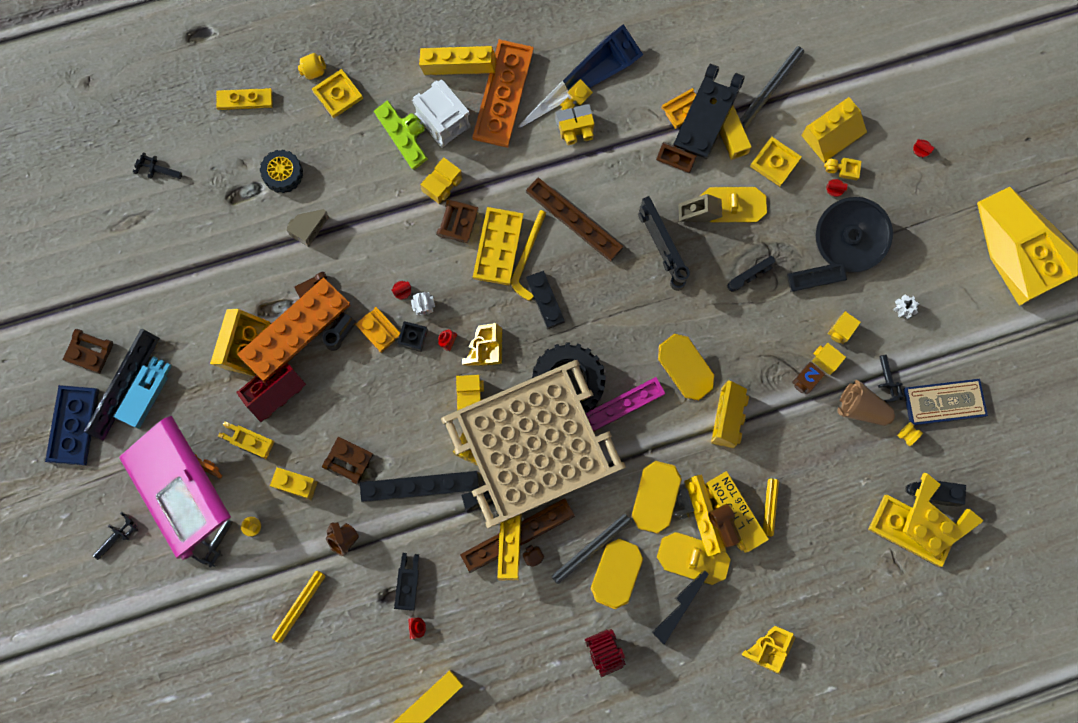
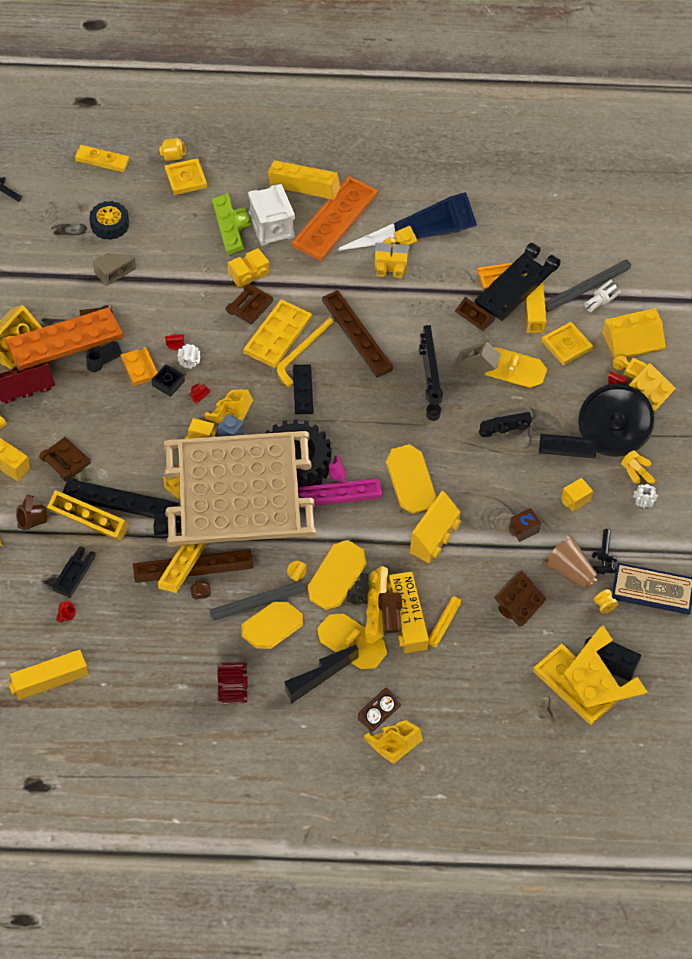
camera: 20 degrees right, 20 degrees down
yellow brick [812,343,846,375] -> none
none -> yellow brick [47,490,129,542]
none -> sand blue brick [218,414,244,437]
none -> yellow plate [287,560,307,582]
none -> dark pink piece [329,456,346,483]
none -> slope [358,687,401,733]
none -> reddish brown plate [494,570,547,627]
none -> white arm [584,279,621,312]
none -> yellow rock [621,450,656,485]
none -> yellow plate [628,363,676,412]

